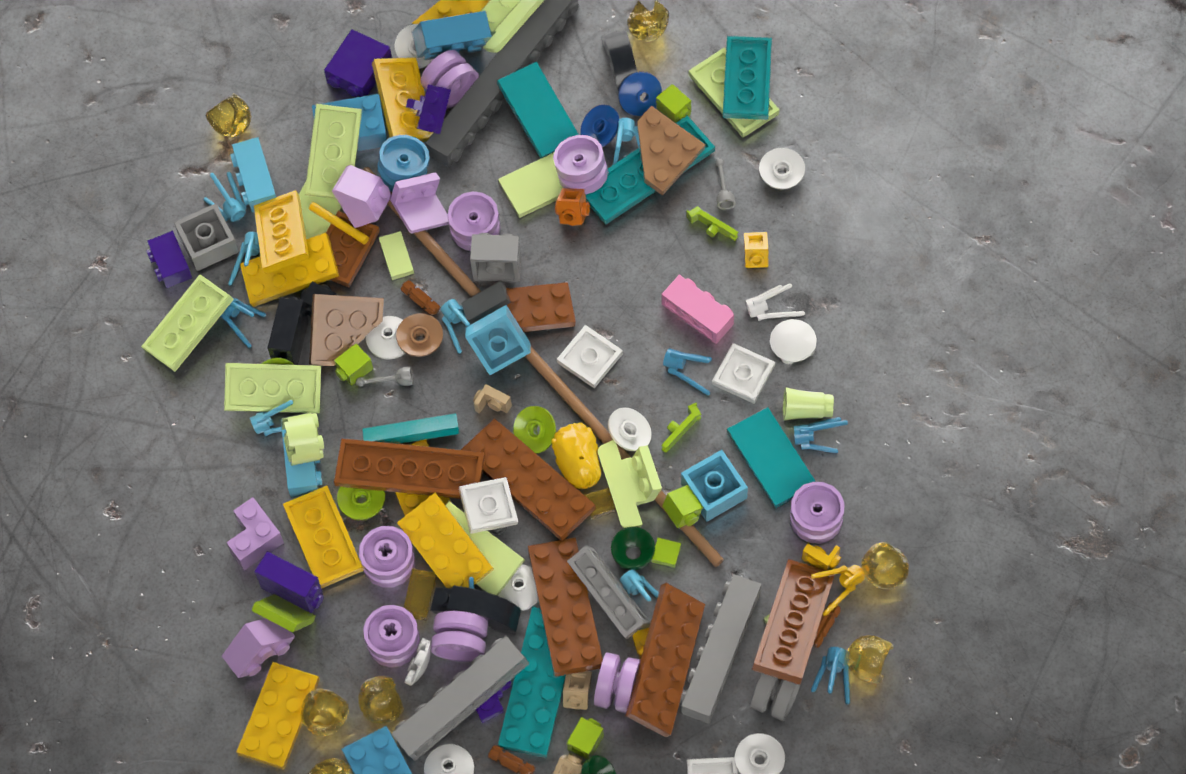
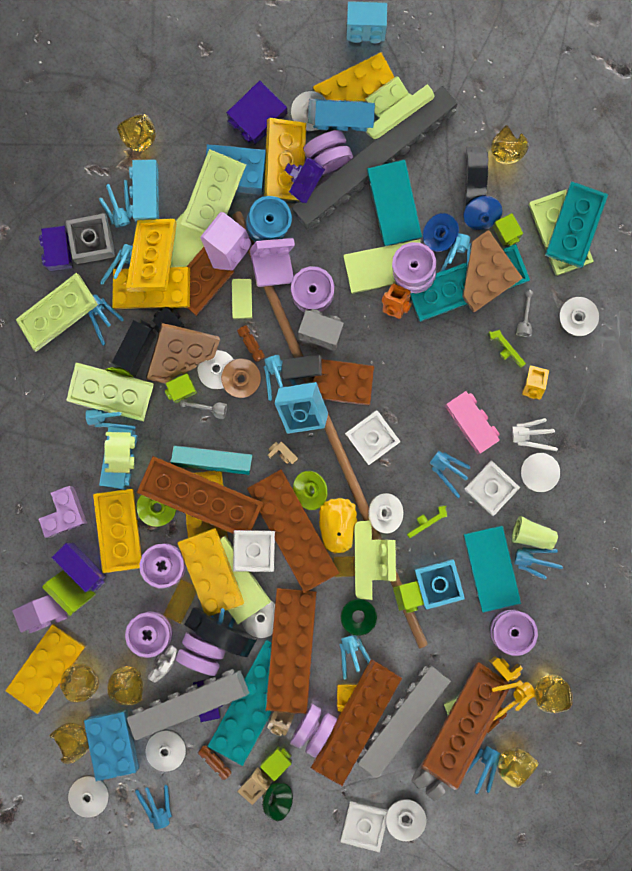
camera: 15 degrees right, 20 degrees up
yellow bar [309,202,369,245] -> none
light grey fence [567,546,650,639] -> none
lime tile [652,538,681,568] -> none

